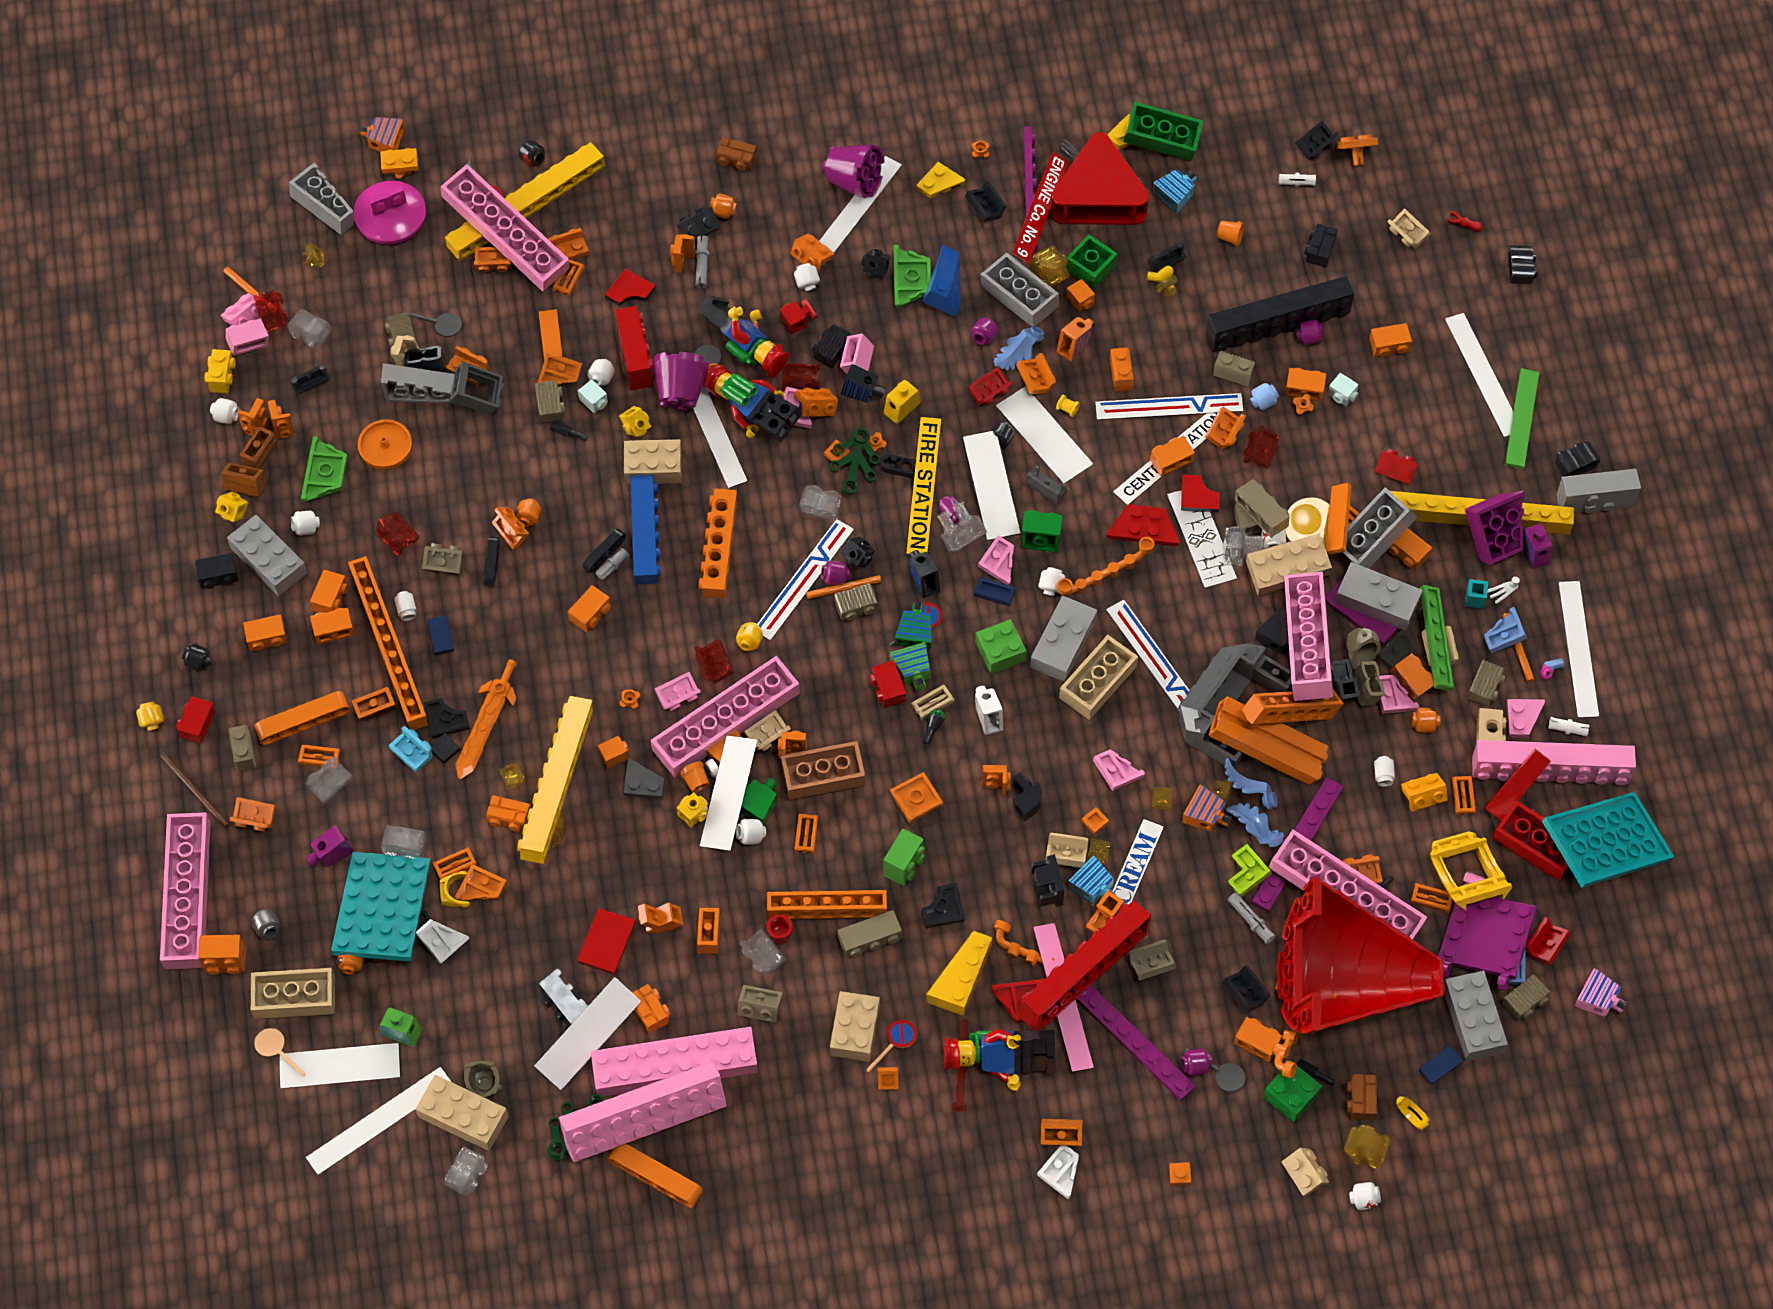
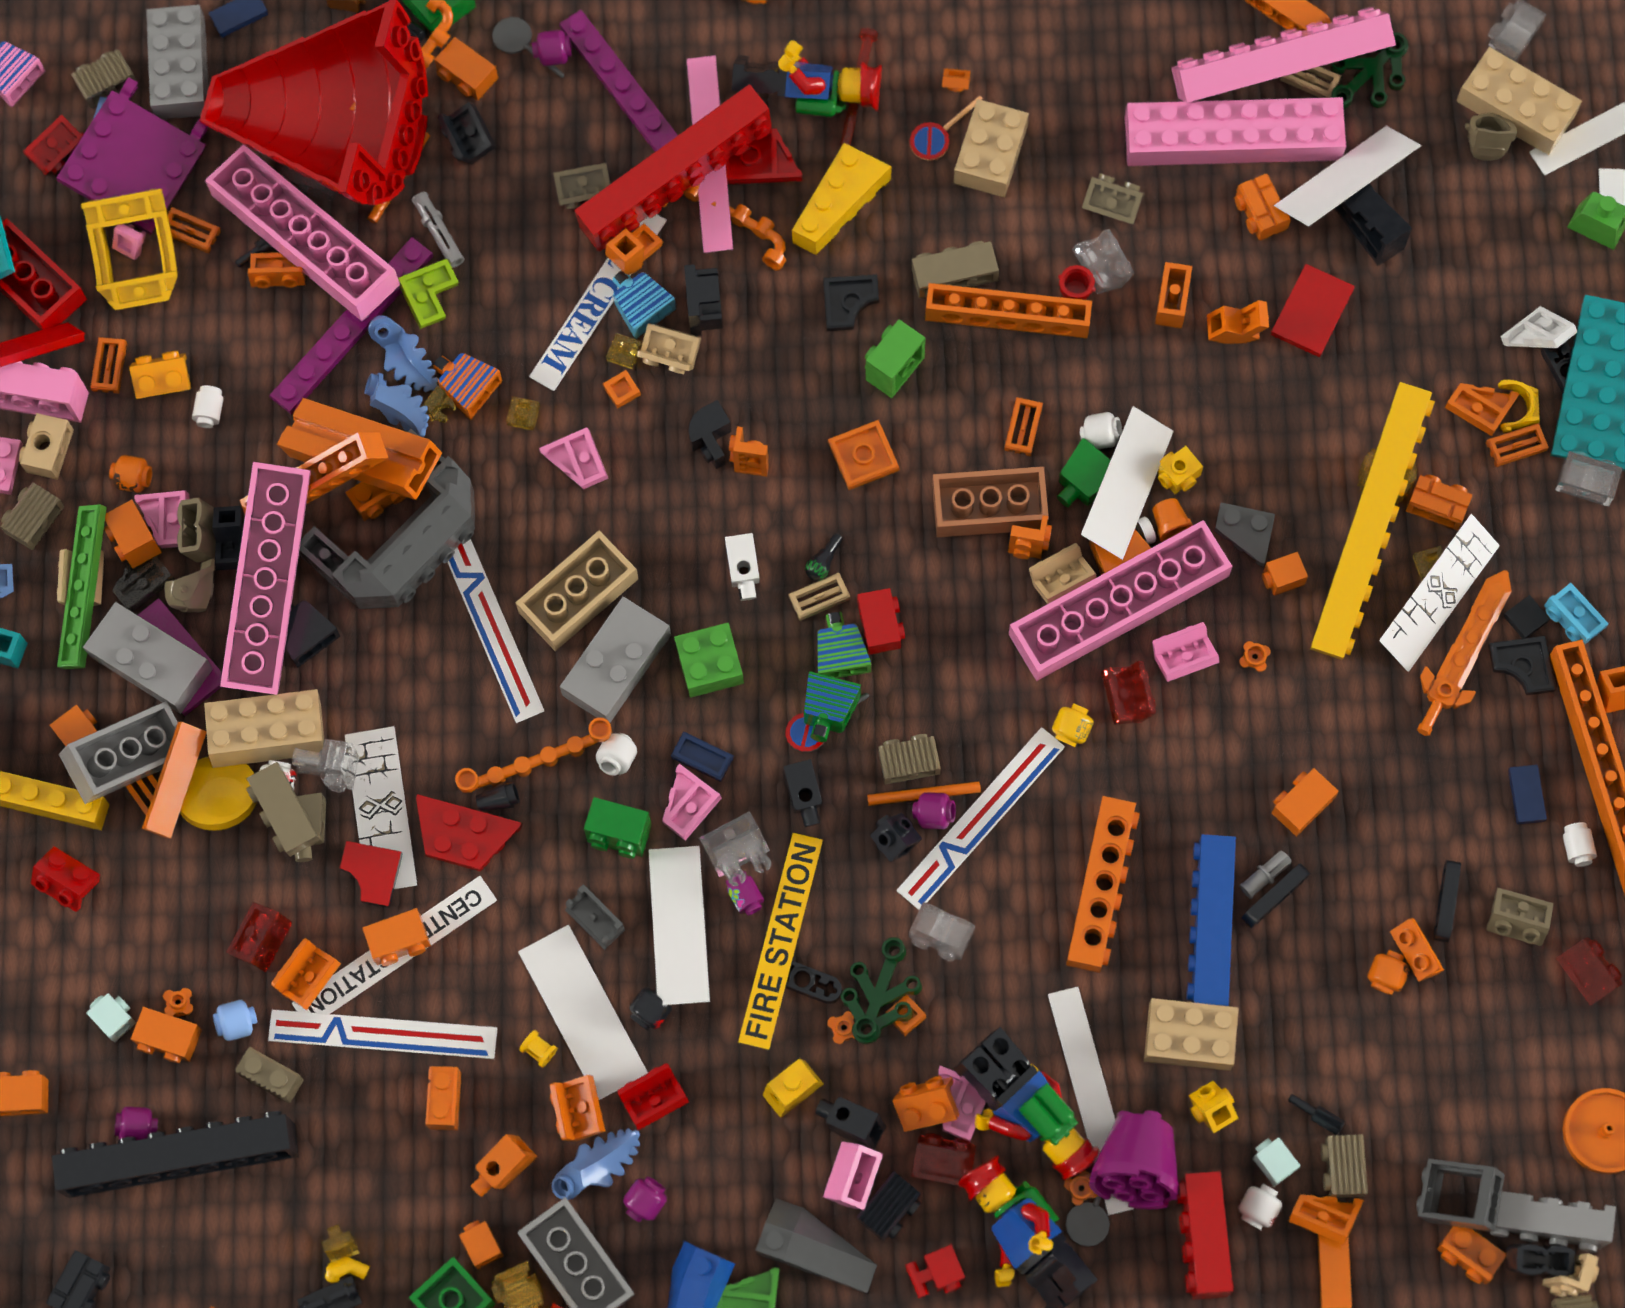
camera: 170 degrees left, 10 degrees up
none -> black cone [475,781,520,811]
none -> dark grey wedge [756,1198,877,1293]
none -> white sticker [1379,514,1500,672]

